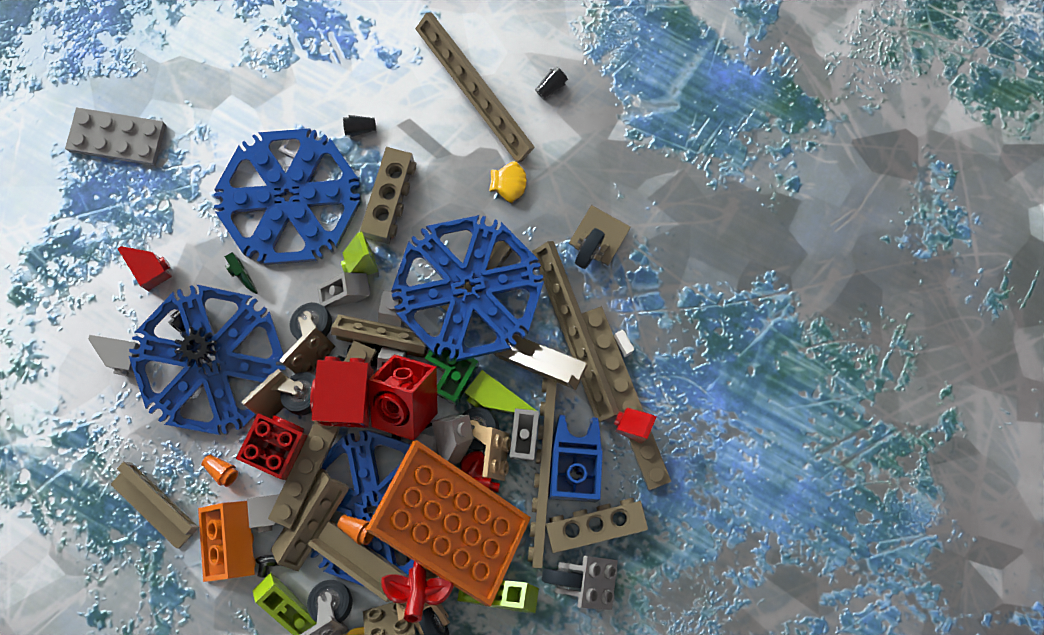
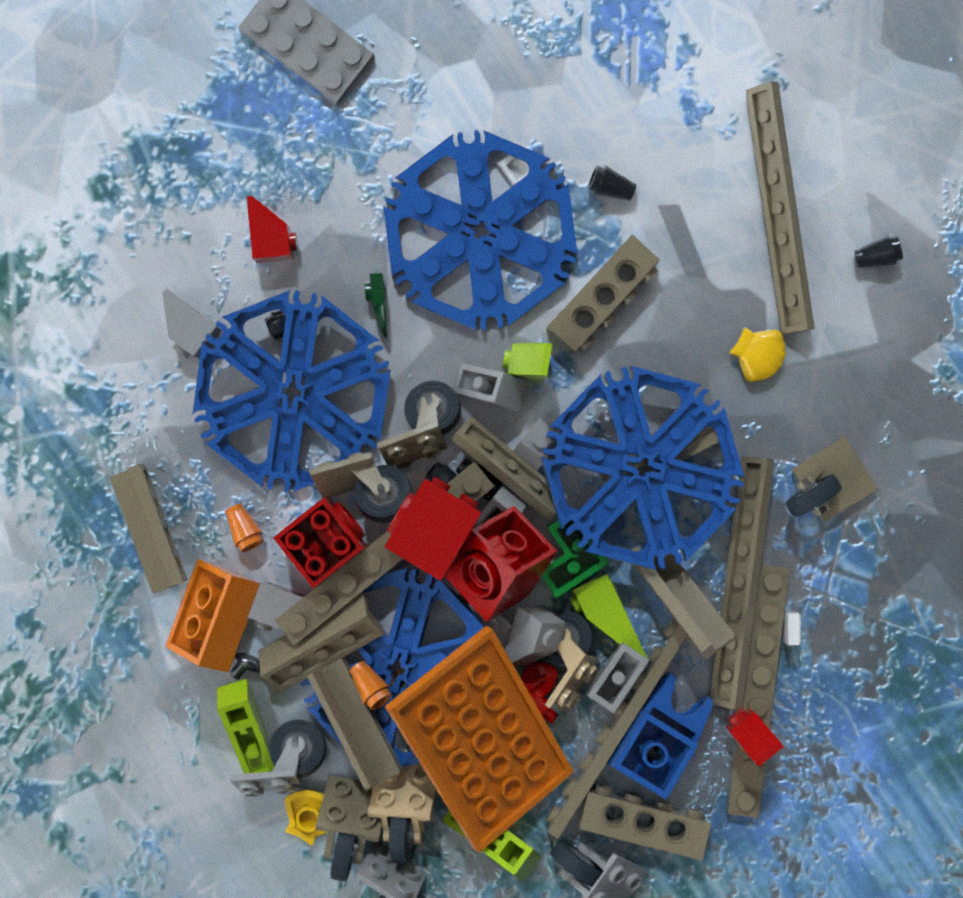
camera: 30 degrees right, 10 degrees up
black gear [174,327,217,367] -> none
red plant [381,561,454,623] -> none

